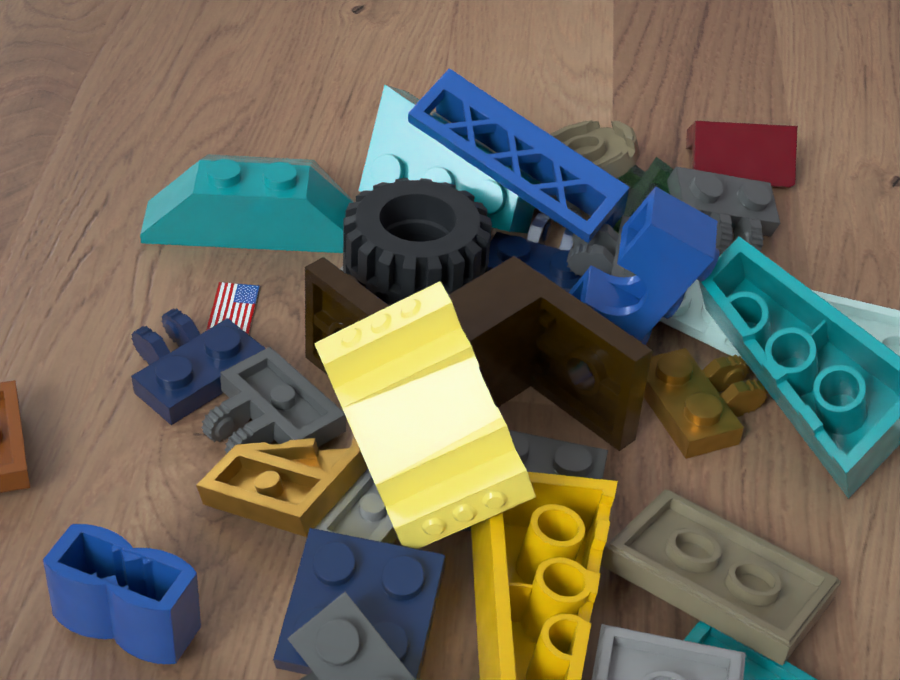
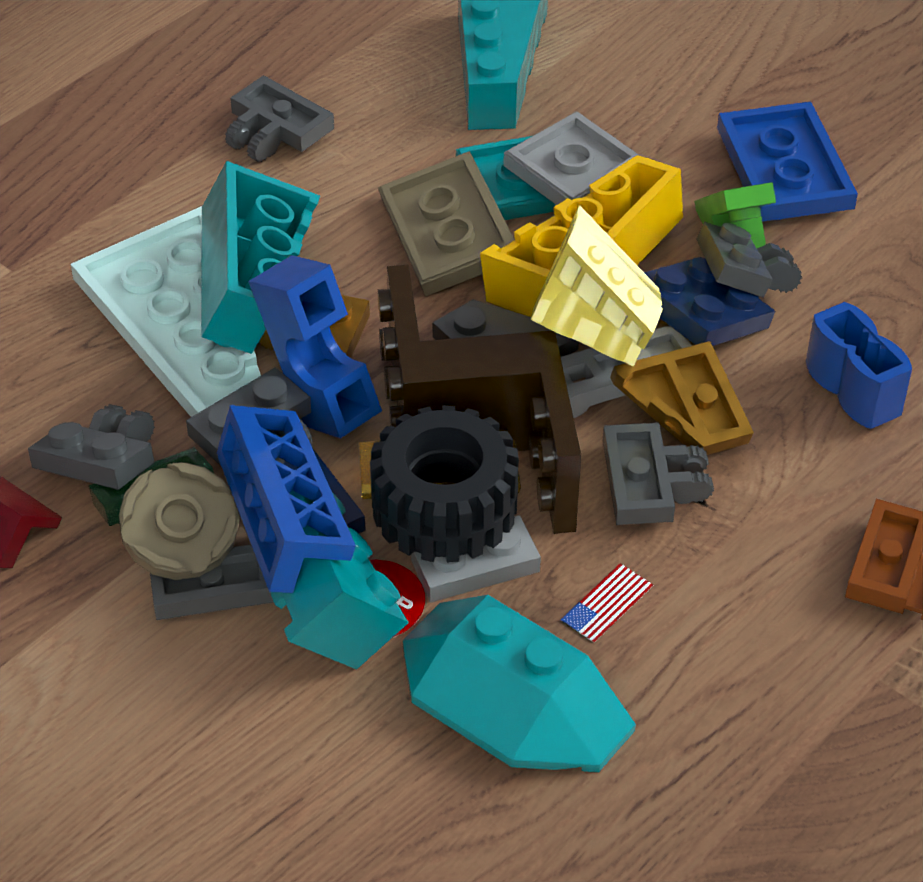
camera: 140 degrees left, 5 degrees up
dark blue hinge [131,308,266,425] -> none

